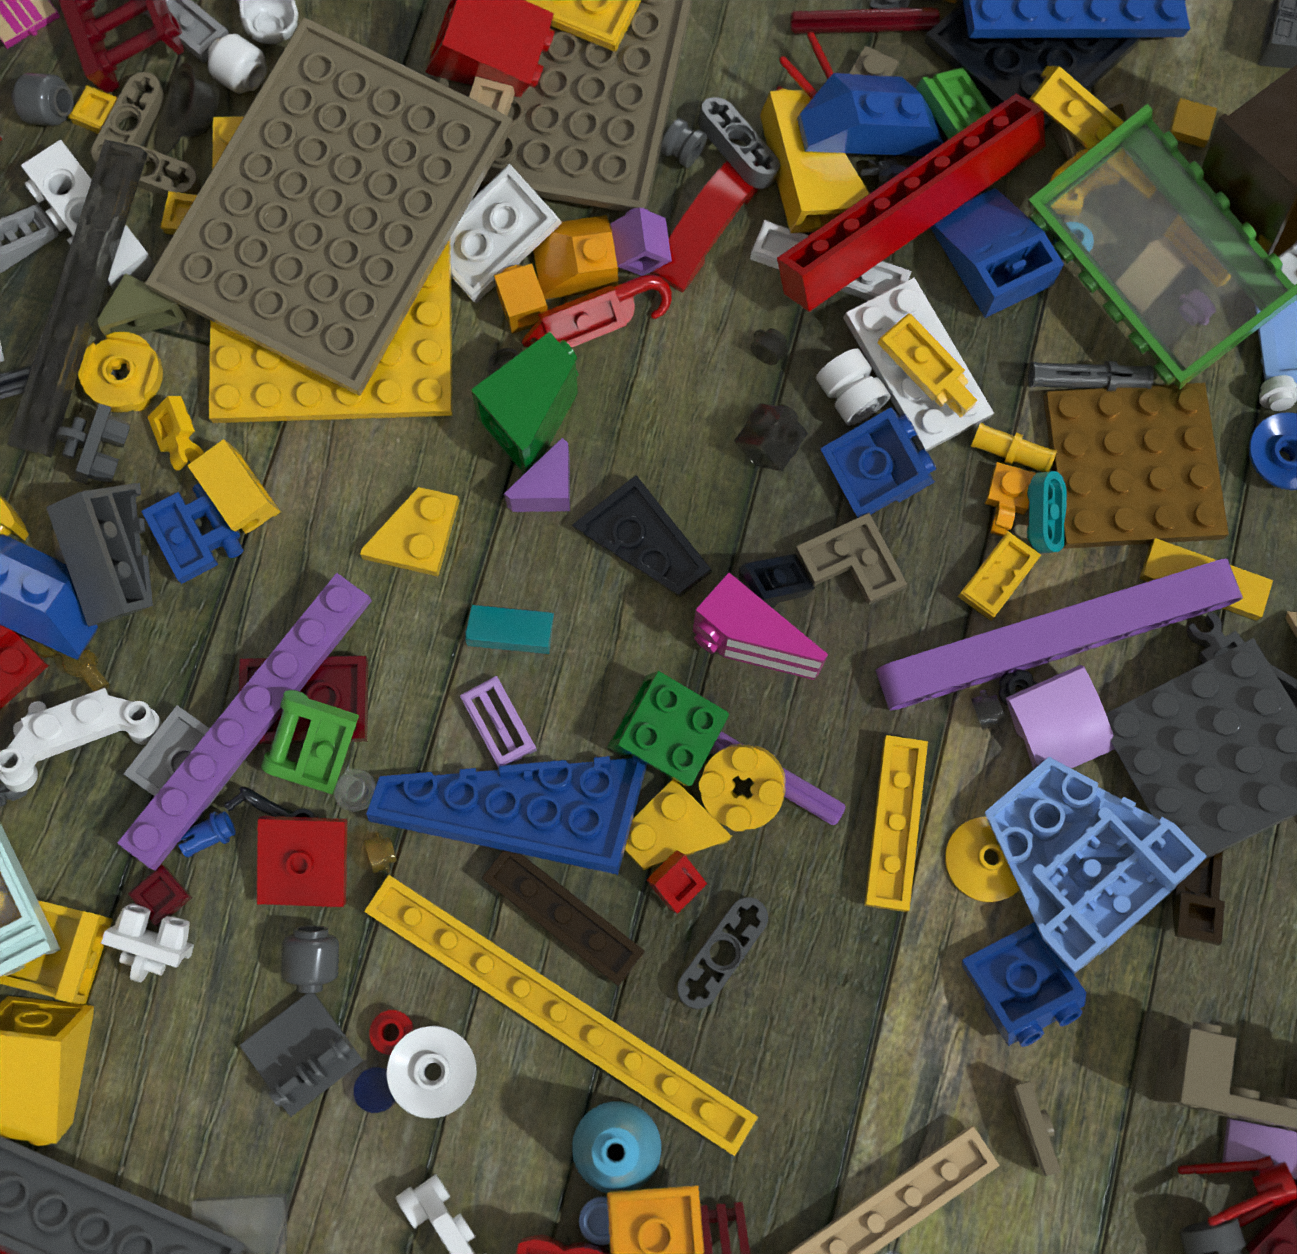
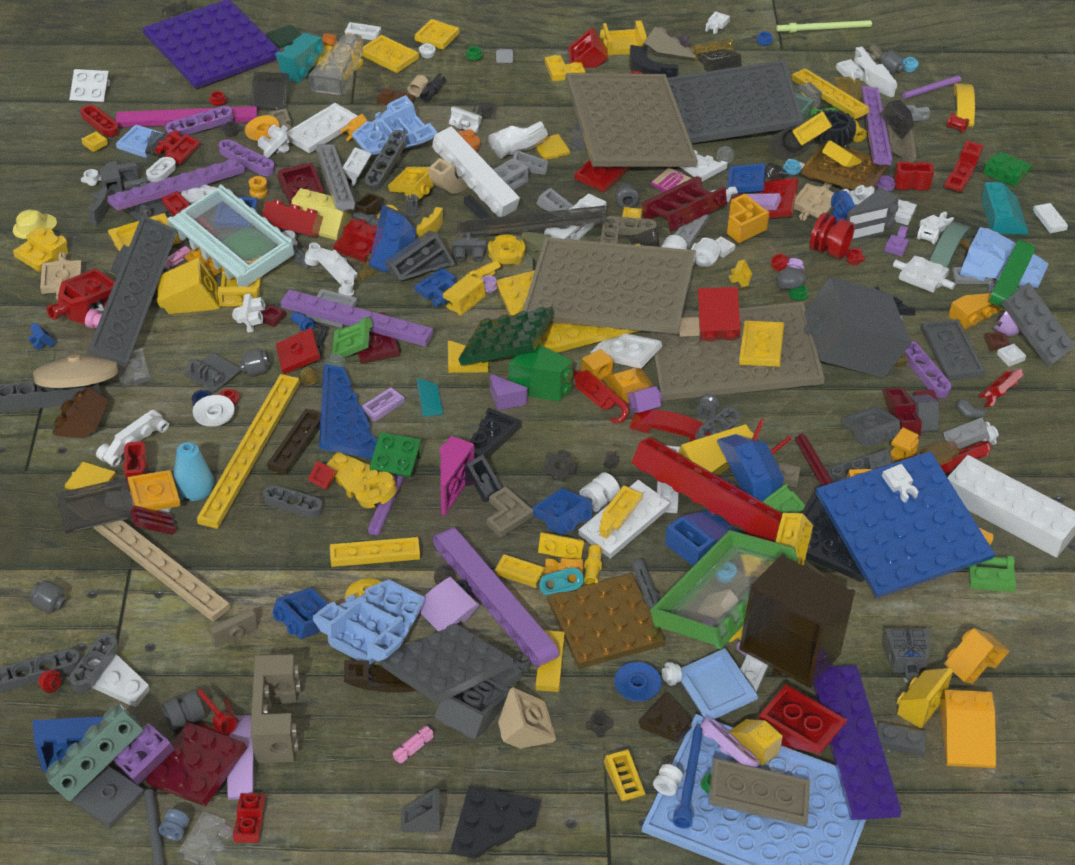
camera: 75 degrees right, 30 degrees down
none -> dark green plate [458,307,554,366]
none -> lavender plate [481,275,497,293]
none -> yellow hinge [538,532,585,559]

